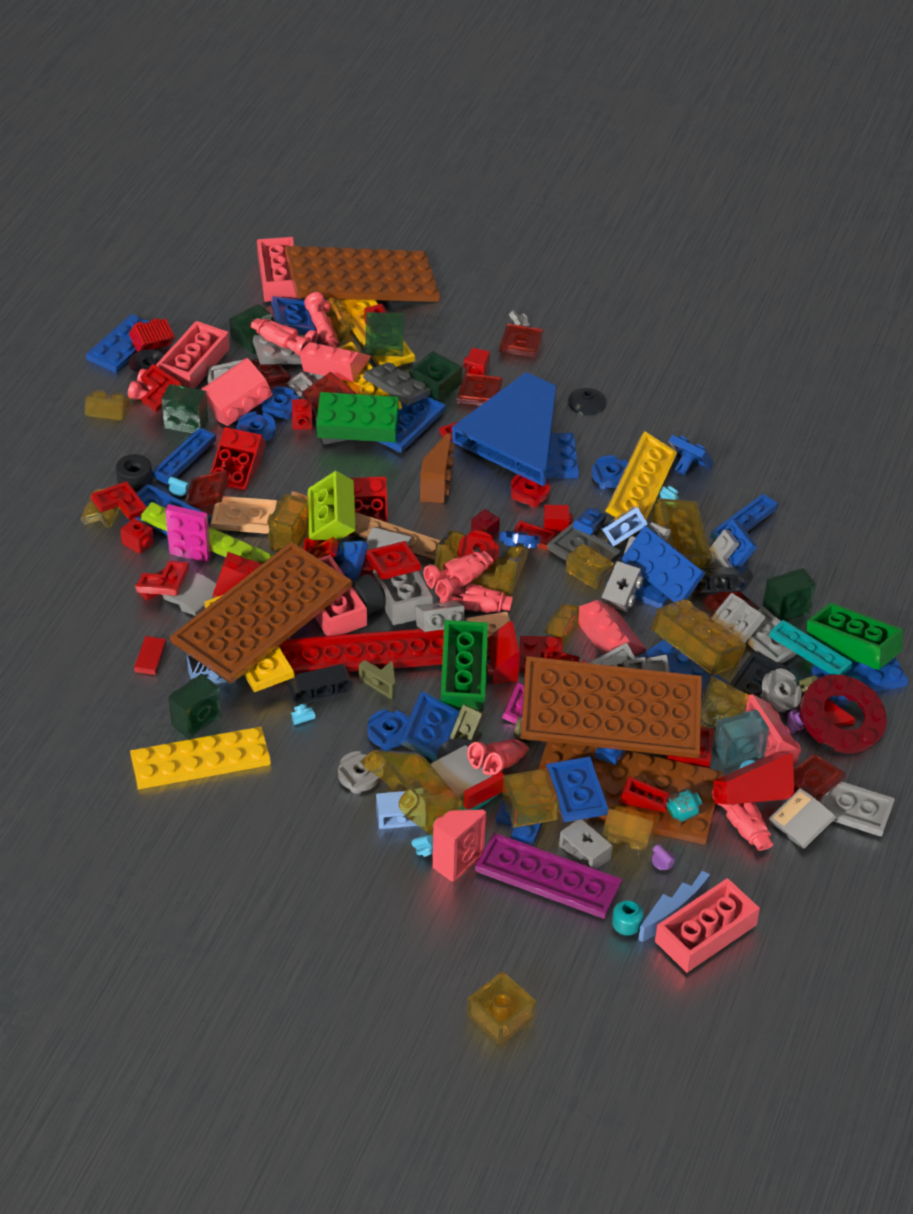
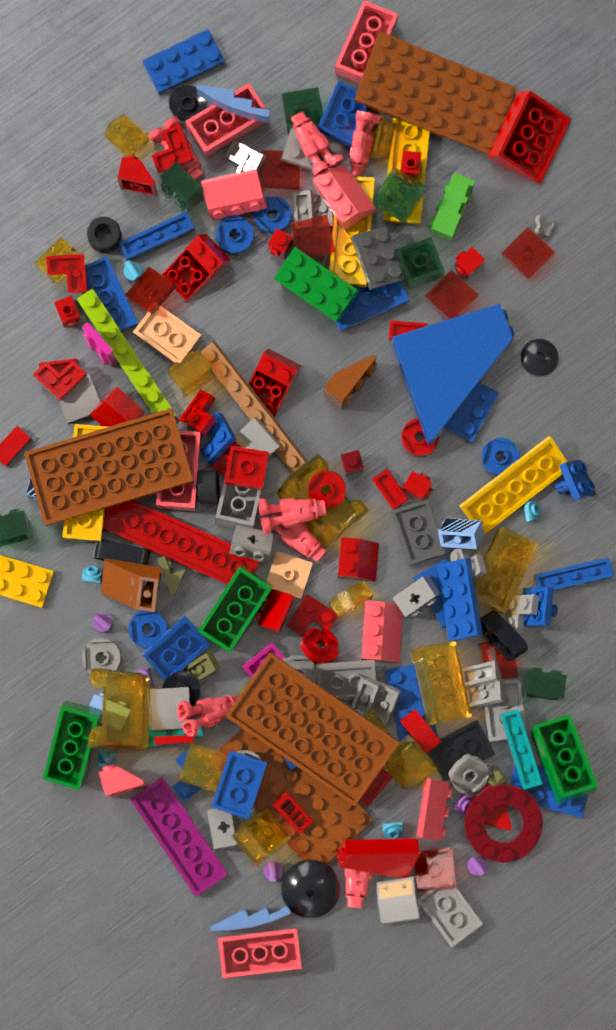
camera: 30 degrees right, 35 degrees up
red brick [129,318,176,352] -> none
lime slope [308,471,356,540] -> none
clear yellow brick [466,971,537,1046] -> none
blue plate [499,531,541,548] -> none
clear yellow bracket [566,543,614,590] -> none
blue plate [573,507,607,535] -> none
teal head [612,900,644,935] -> none
teal head [666,788,702,822] -> none
clear light blue brick [713,710,769,769] -> none
none -> green brick [42,700,103,790]
none -> medium lavender plate [92,613,112,632]
none -> dark orange slope [101,558,162,612]
none -> red slope [117,155,157,196]
none -> medium blue slope [197,85,270,123]
none -> black dish [281,859,340,918]
none -> red slope [337,537,379,582]
none -> red slope [400,709,441,754]
none -> bright green wedge [429,173,475,242]
none -> medium lavender plate [467,855,487,876]
none -> red slope [487,90,571,184]

